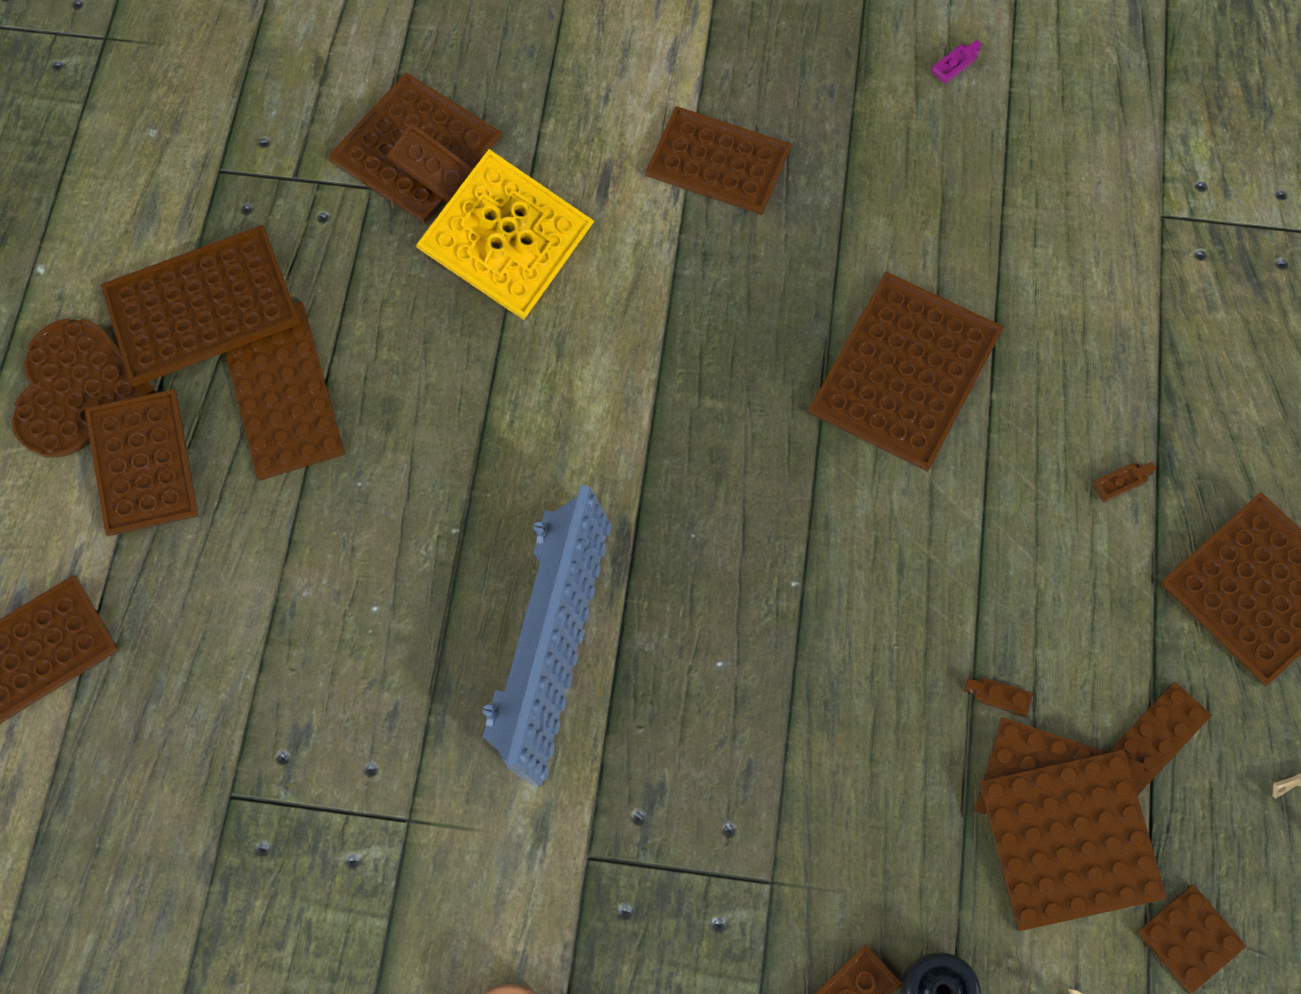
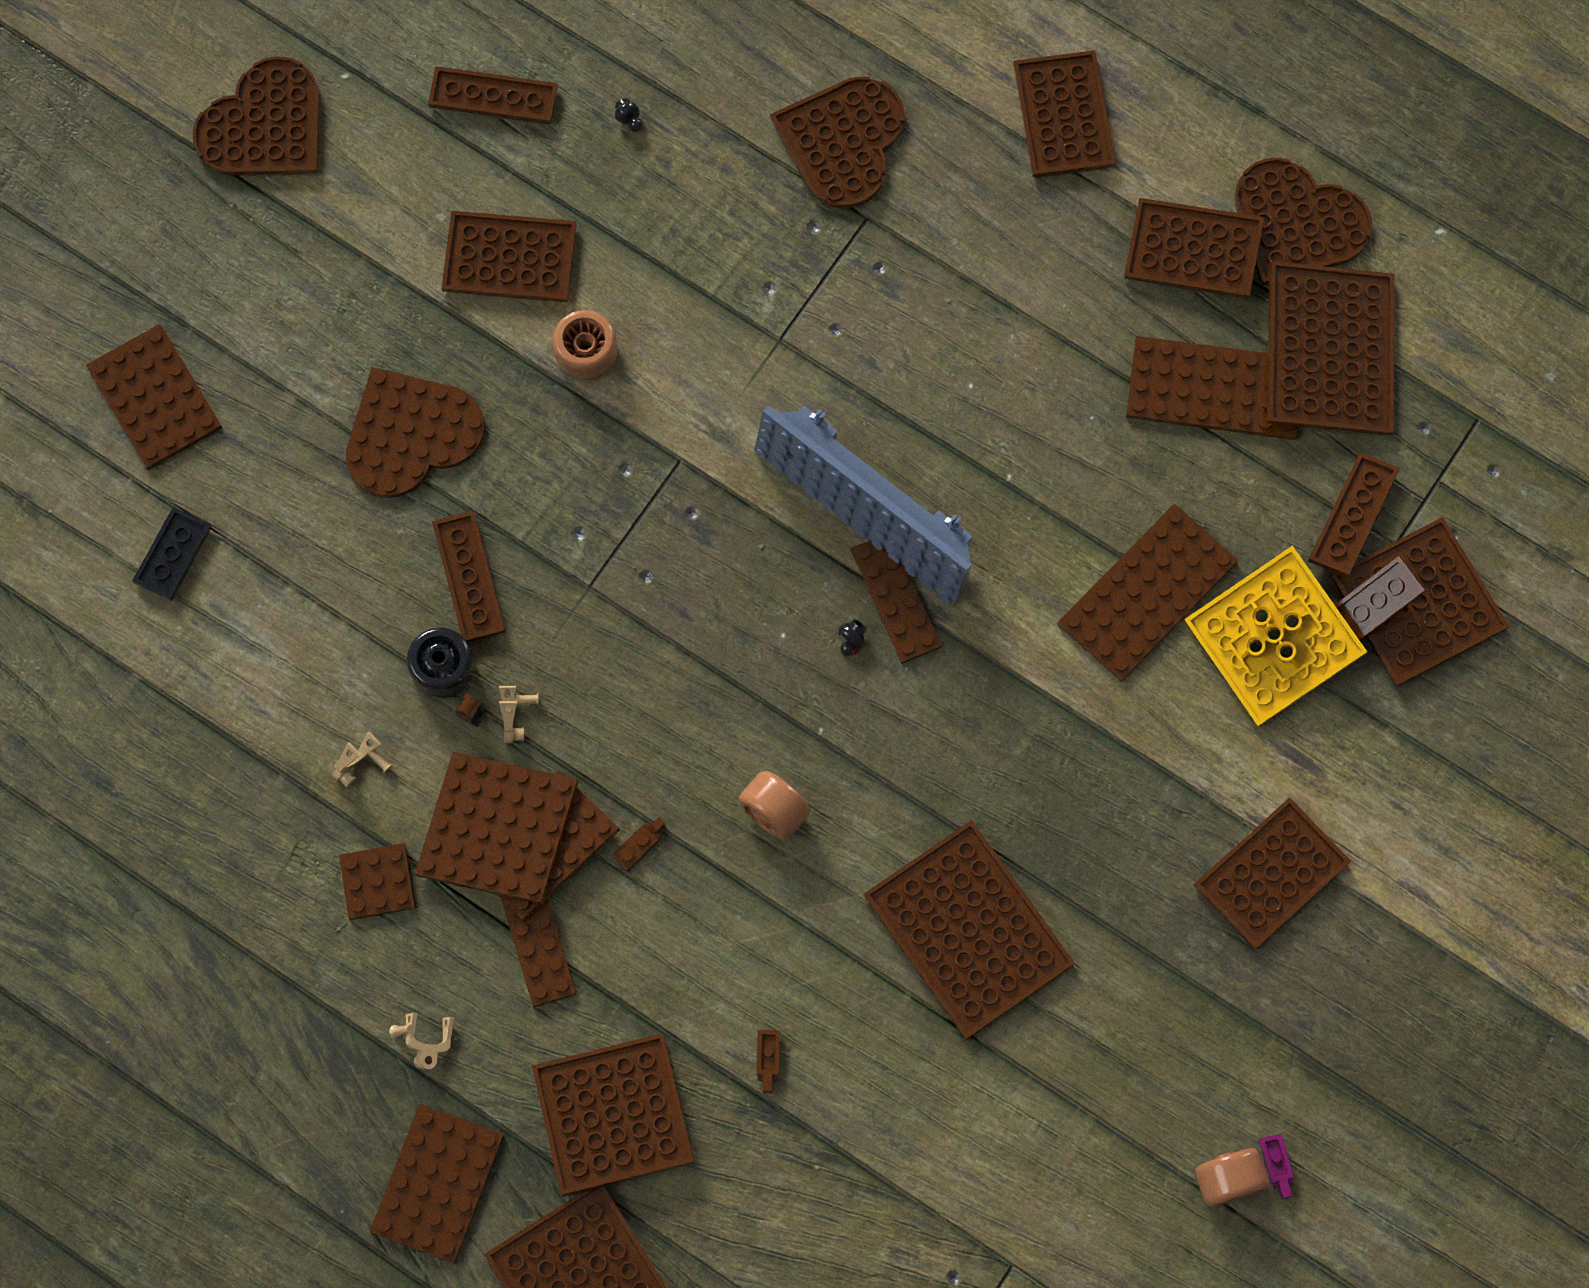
camera: 115 degrees right, 5 degrees up
none -> reddish brown leg [456,694,487,727]
none -> tan piece [499,686,538,743]
none -> nougat wheel [738,771,810,840]
none -> reddish brown plate [770,77,904,208]
none -> black animal [838,619,867,656]
none -> reddish brown plate [850,540,941,664]
none -> reddish brown plate [1058,503,1238,682]
none -> nougat wheel [1195,1148,1269,1207]
none -> reddish brown plate [1309,453,1400,578]

